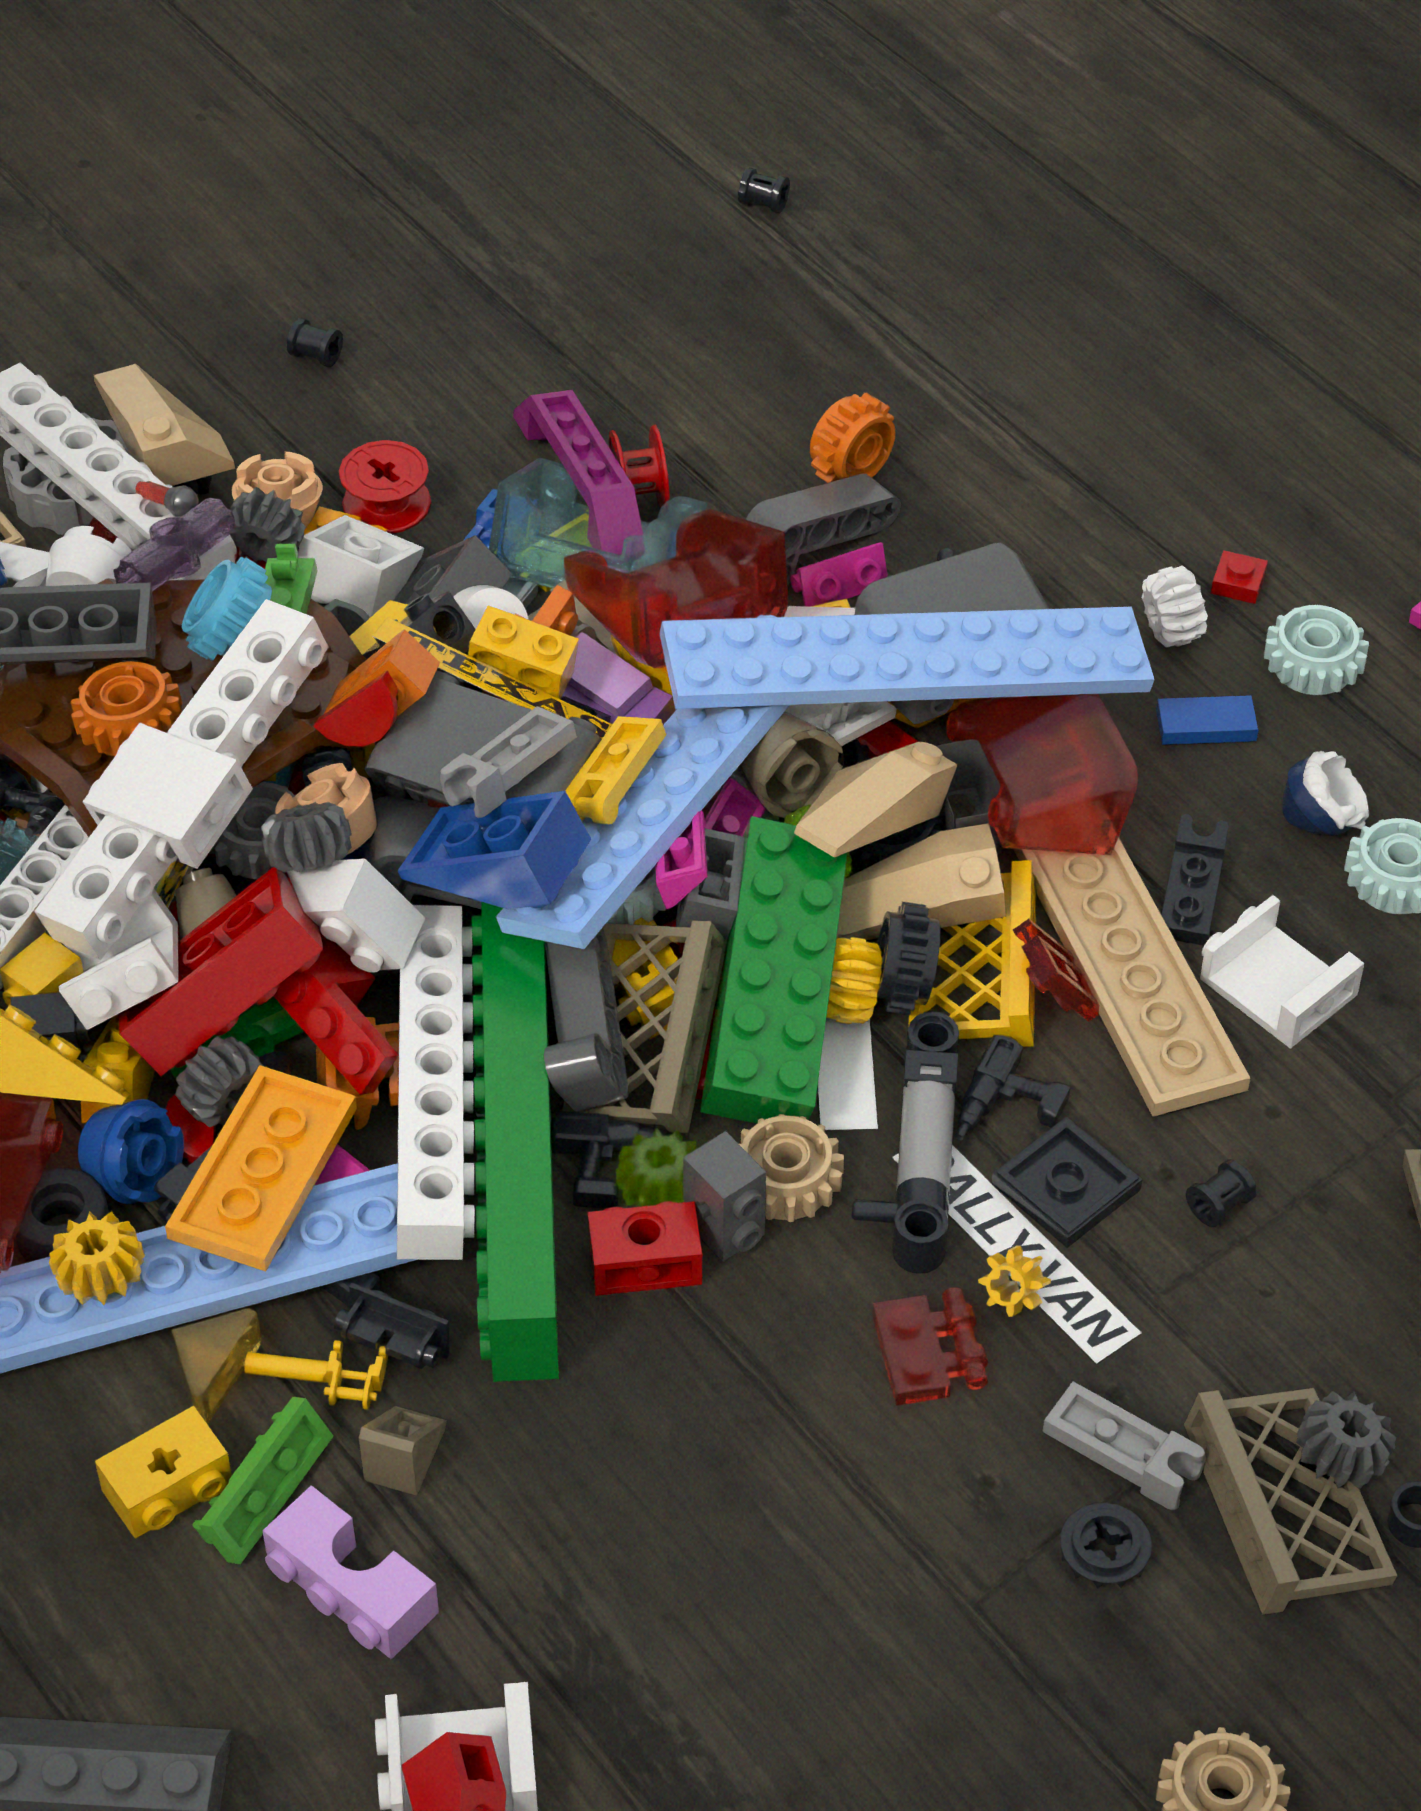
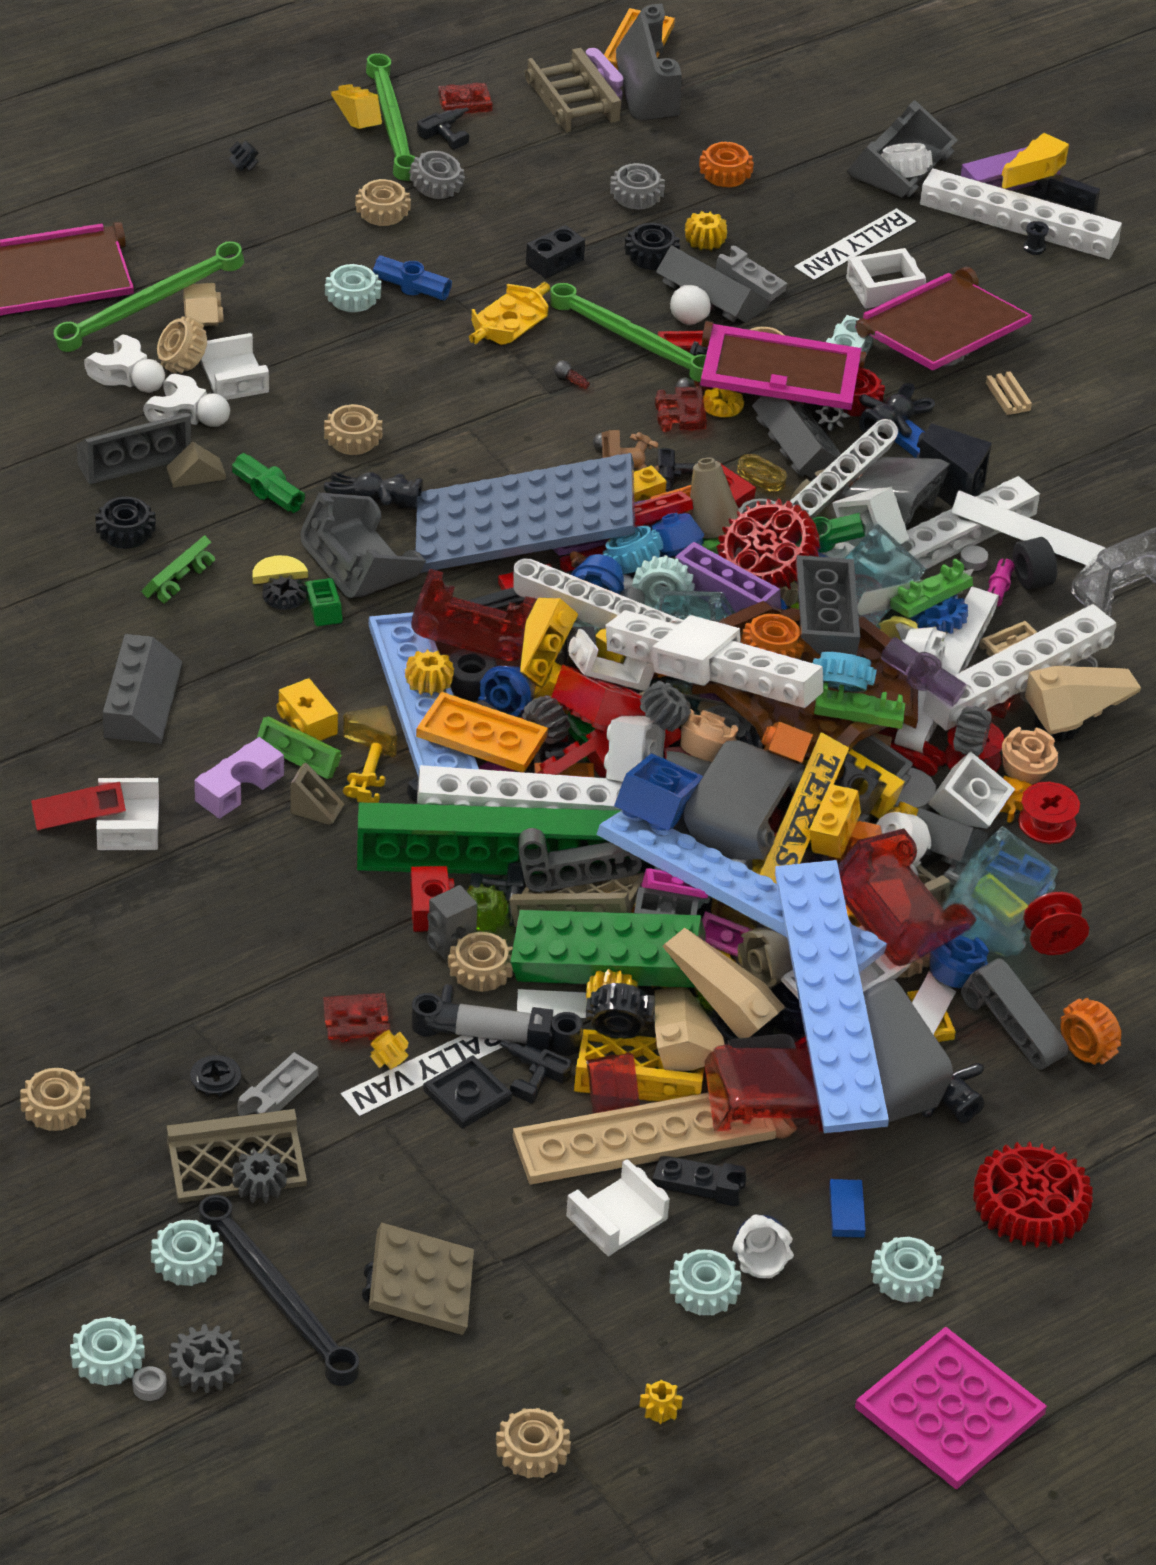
camera: 90 degrees right, 5 degrees down
flat silver piece [136,481,198,518] -> none
red tile [313,670,398,747] -> none
black hinge [334,1283,449,1369] -> none
light grey plate [440,706,577,818] -> none
magenta slope [513,390,646,564] -> none
yellow plate [565,716,666,825] -> none
dark pink hinge [790,542,888,607] -> none
white gear [1141,566,1208,647] -> none
black bush [1186,1159,1257,1227] -> none
red plate [1211,550,1268,604] -> none
none -> red gear [973,1141,1093,1248]

